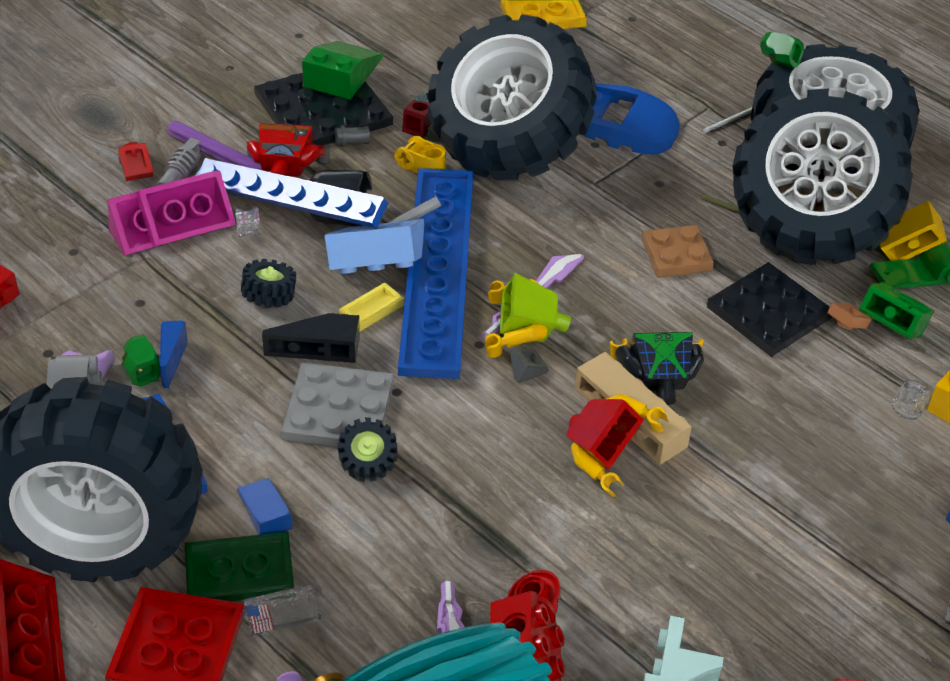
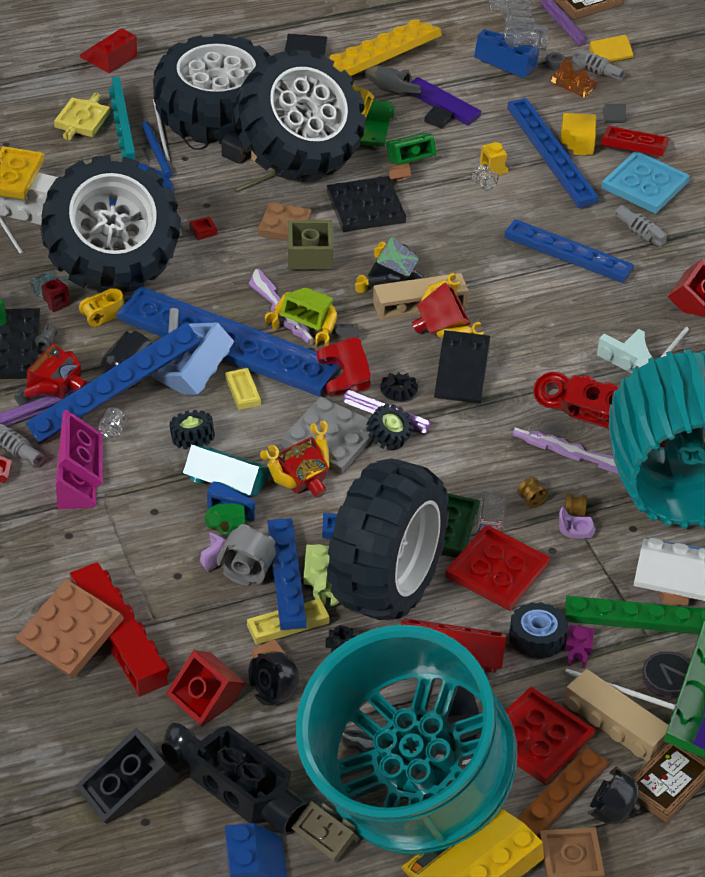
camera: 65 degrees left, 0 degrees up
black slope [262,313,360,363] -> none
green rock [760,32,804,69] -> none
none -> light yellow plate [54,93,110,141]
none -> red slope [80,28,137,74]
none -> teal plate [108,77,135,161]
none -> blue bar [142,121,173,179]
none -> slope [183,445,271,498]
none -> red tile [189,216,218,240]
none -> torso [260,421,330,498]
none -> olive brick [287,220,333,270]
none -> red piece [316,337,371,397]
none -> axle [343,390,431,434]
none -> black gear [380,371,418,401]
none -> black slope [434,330,490,404]
none -> blue plate [504,219,634,284]
none -> pearl gold wheel [517,477,548,508]

